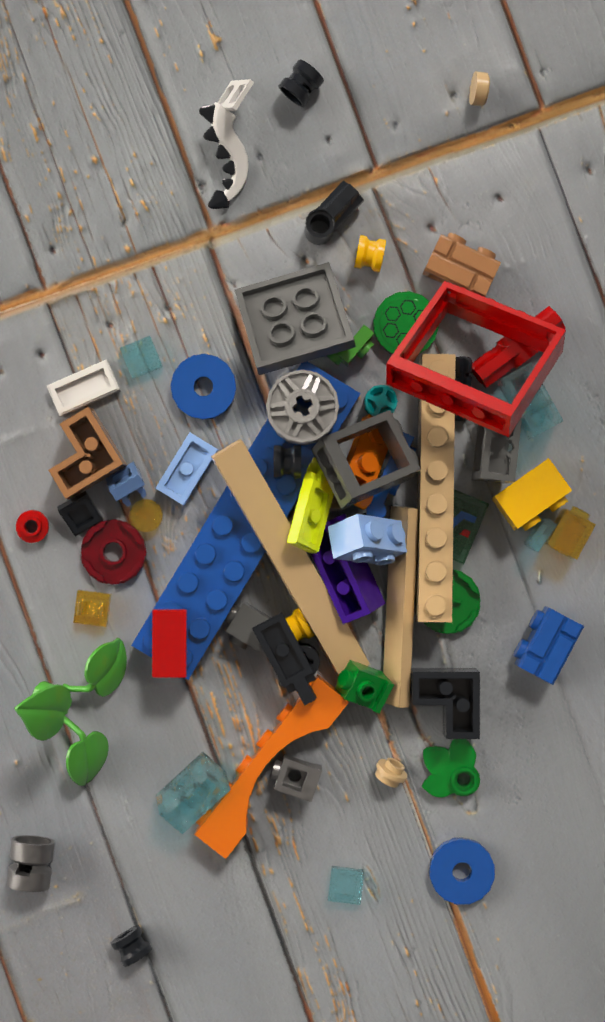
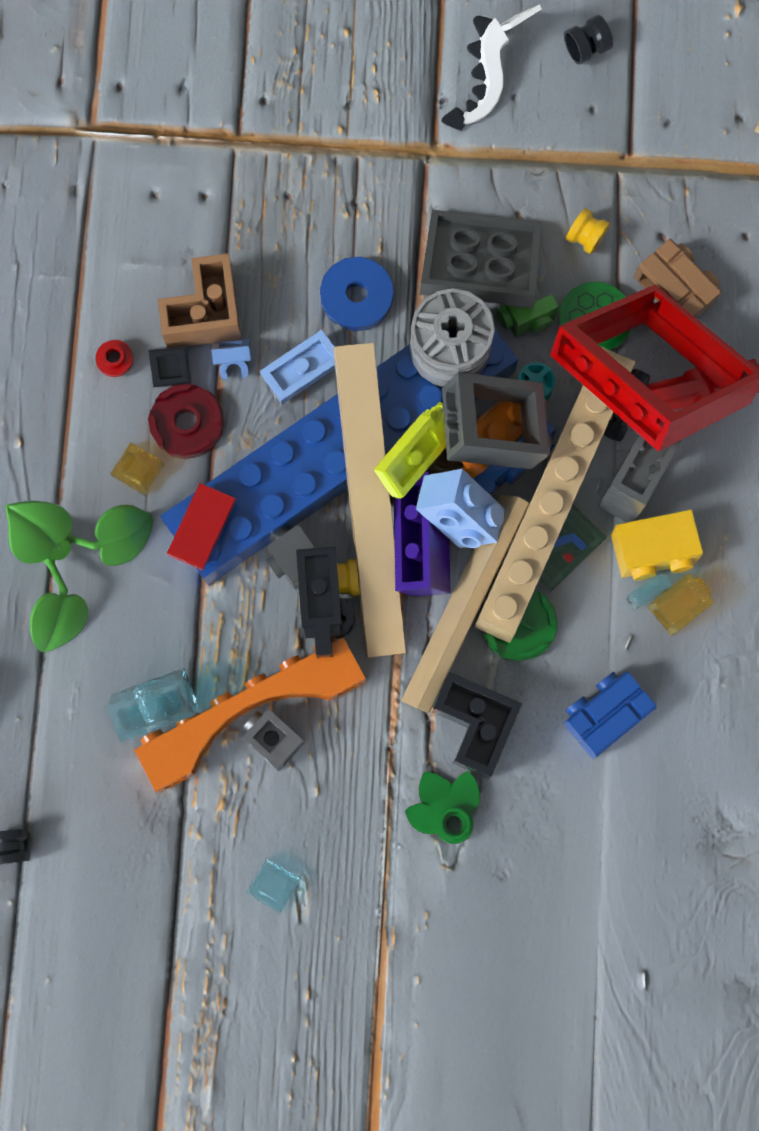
camera: 25 degrees right, 10 degrees down
white tile [47,359,121,417] -> none
clear light blue tile [120,335,163,379] -> none
clear yellow tile [129,499,163,532] -> none
black wheel [274,445,301,479] -> none
black piece [304,181,364,245] -> none
green brick [335,660,394,714] -> none
tan plate [375,758,407,788] -> none
blue tile [429,837,495,905] -> none
clear light blue brick [497,363,563,439] -> none

